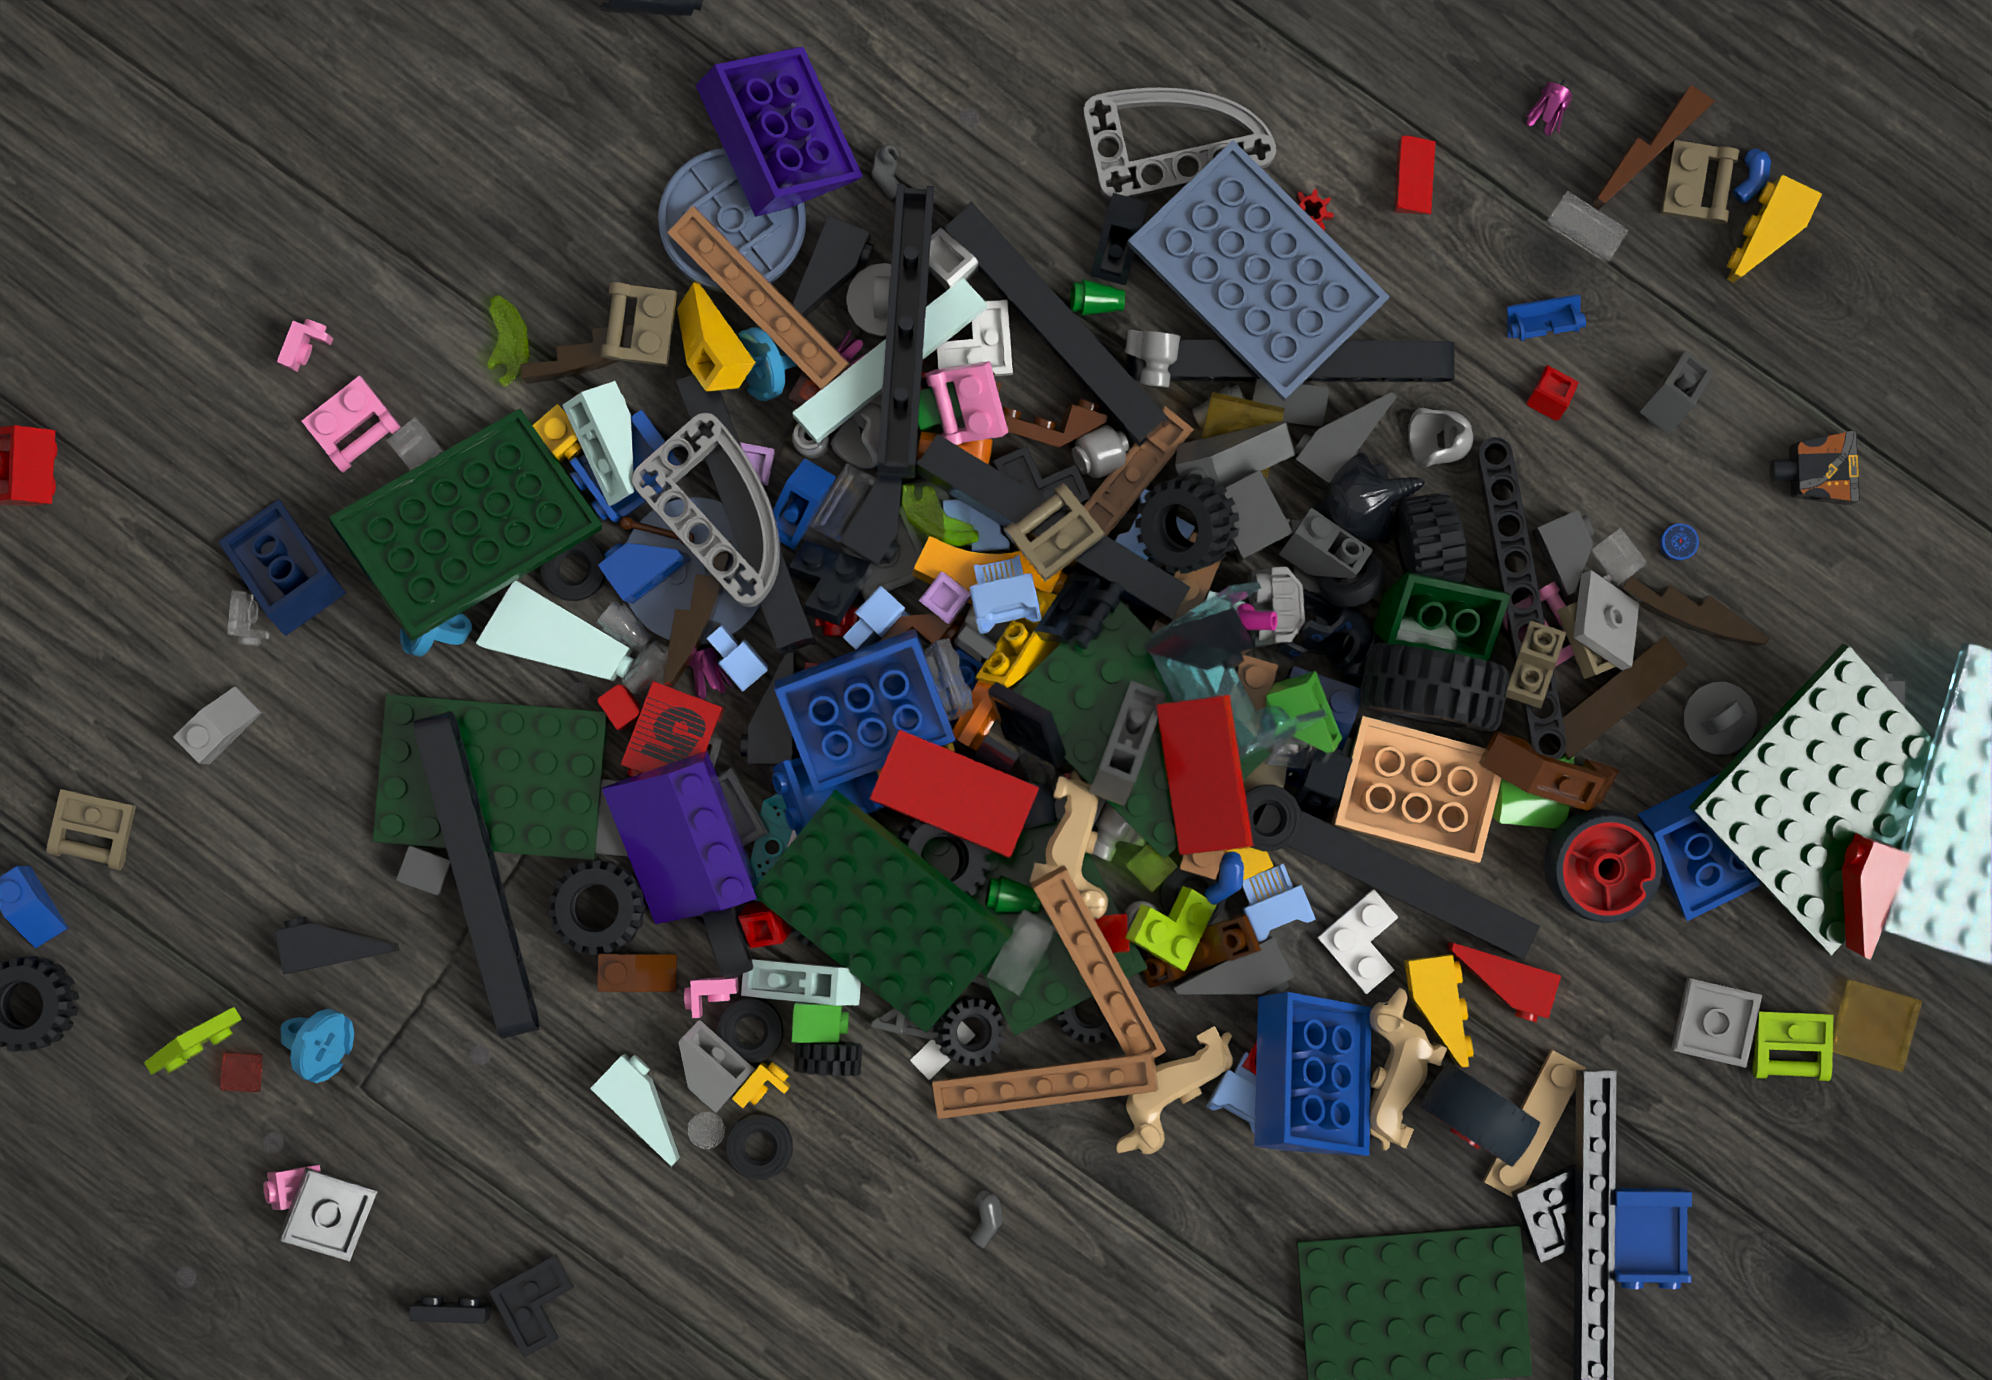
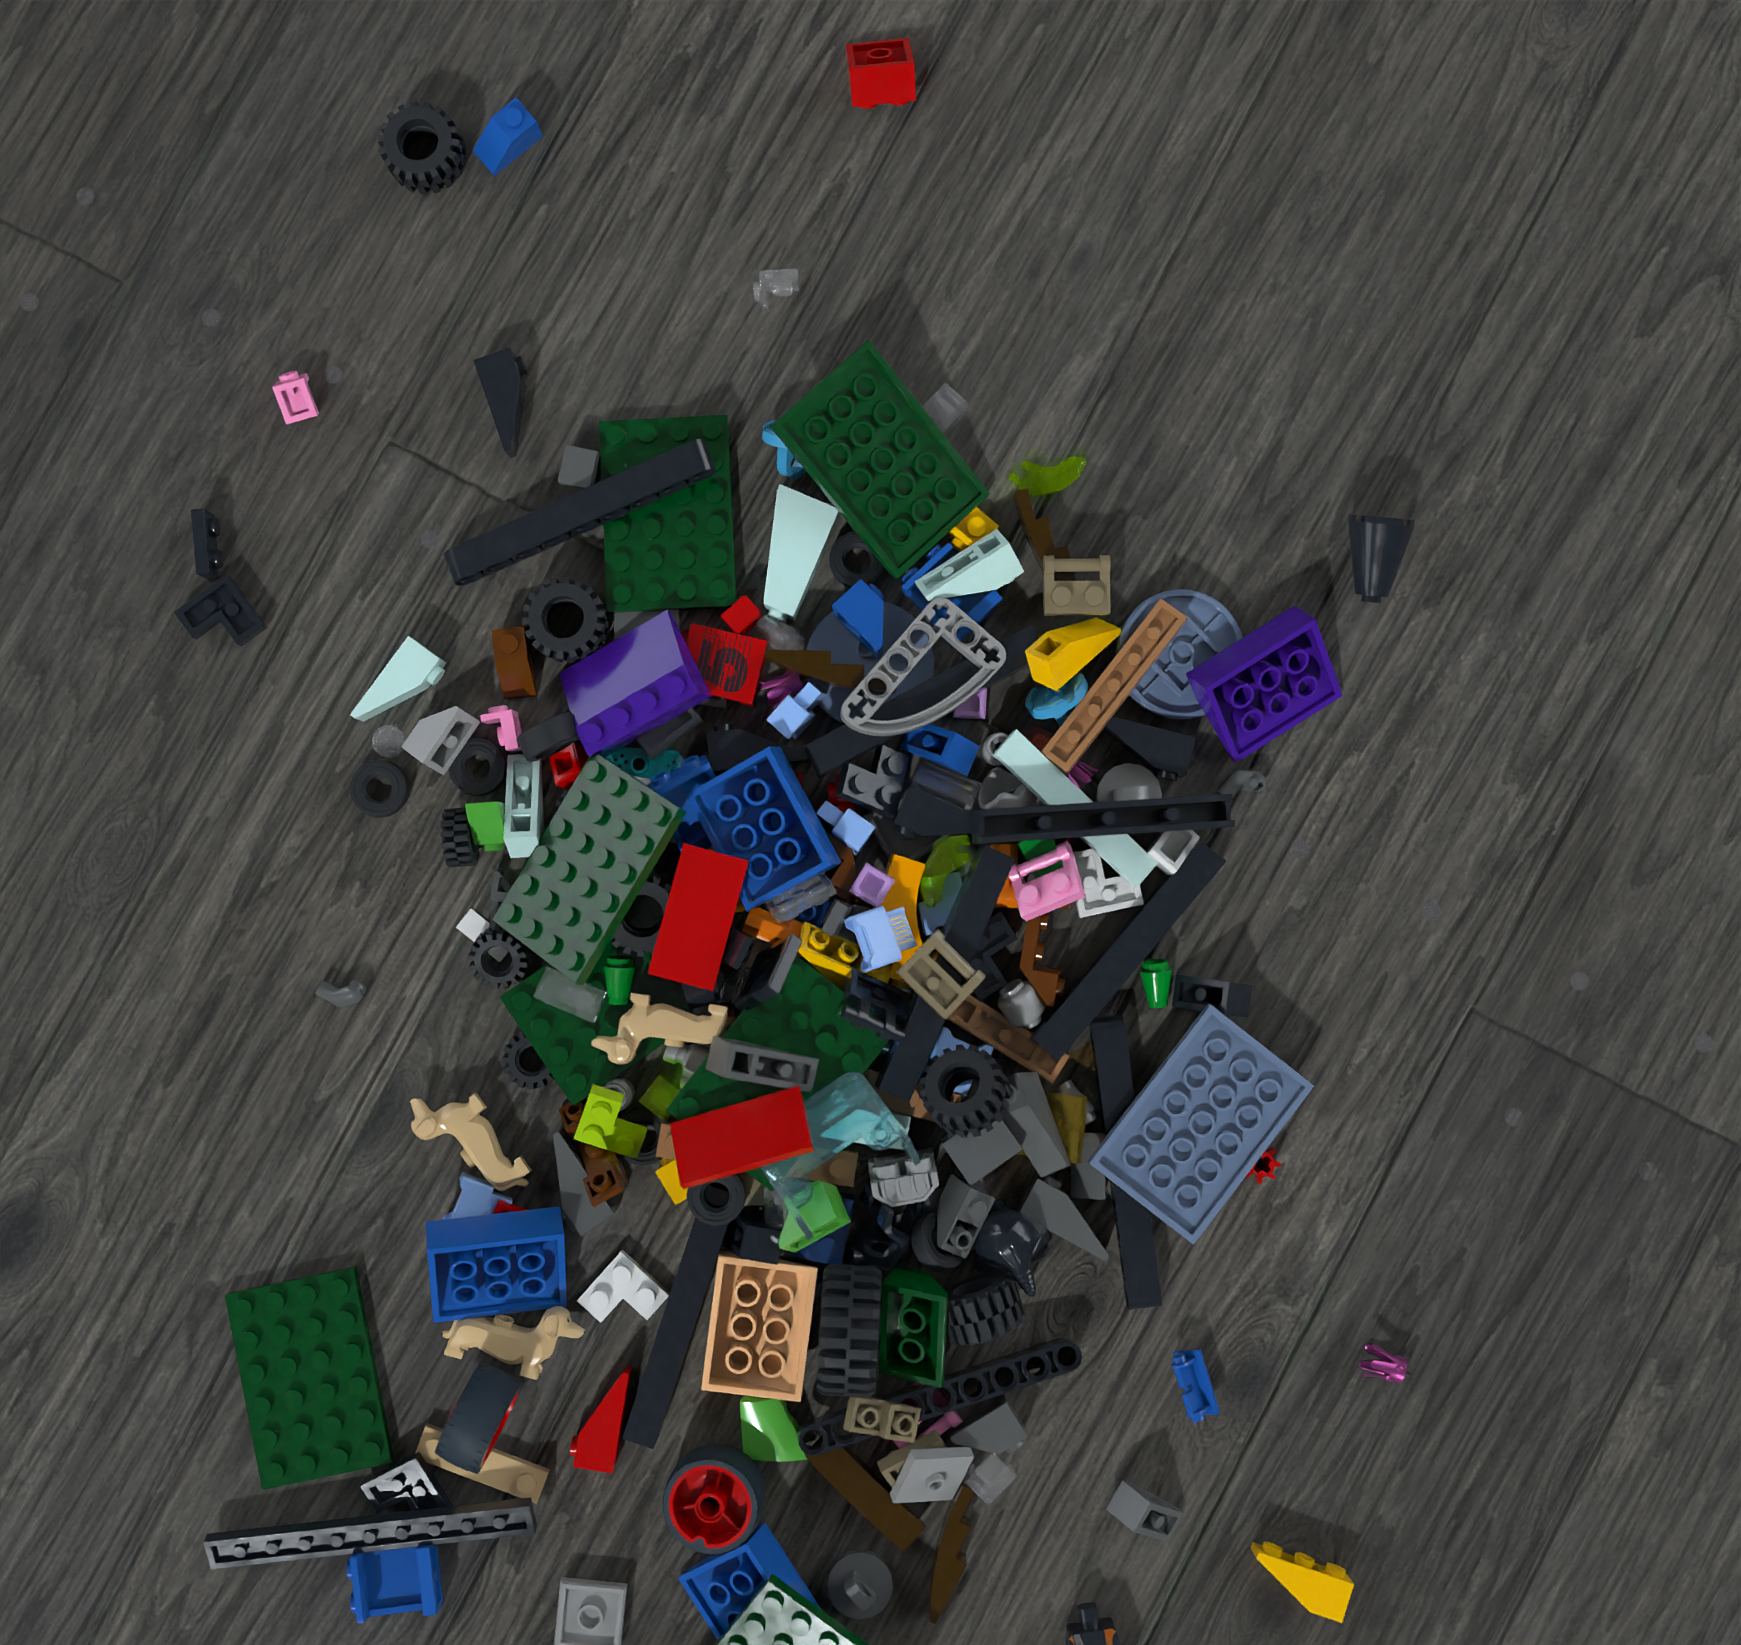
camera: 90 degrees right, 0 degrees up
dark tan plate [46,789,136,871] -> none
lime plate [144,1007,242,1075] -> none
light grey slope [173,686,262,765] -> none
dark blue slope [218,499,346,636] -> none
clear red tile [220,1052,263,1092] -> none
bright pink bracket [277,319,333,372] -> none
tile [278,1167,377,1261] -> none
dark azure tile [280,1009,354,1083] -> none
bright pink plate [302,375,401,473] -> none
clear cone [596,600,652,653] -> none
reddish brown hinge [619,516,695,546] -> none
yellow bracket [732,1062,791,1108] -> none
medium nougat plate [932,1052,1159,1119] -> none
medium nougat plate [1031,865,1167,1058] -> none
light grey beam [1083,88,1276,200] -> none
red slope [1094,913,1130,954] -> none
light grey piece [1125,330,1180,388] -> none
black slope [1143,607,1255,671] -> none
blue arm [1205,851,1244,905] -> none
dark pink arm [1236,604,1278,630] -> none
light blue piece [1241,864,1316,943] -> none
red slope [1394,135,1436,215] -> none
yellow slope [1404,954,1473,1068] -> none
light grey hair [1408,408,1473,468] -> none
reddish brown slope [1479,731,1619,811] -> none
red slope [1527,365,1579,421] -> none
clear tile [1545,191,1629,263] -> none
reddish brown slope [1591,85,1715,210] -> none
dark tan plate [1660,140,1739,224] -> none
tile [1660,523,1699,561] -> none
blue arm [1732,148,1771,204] -> none

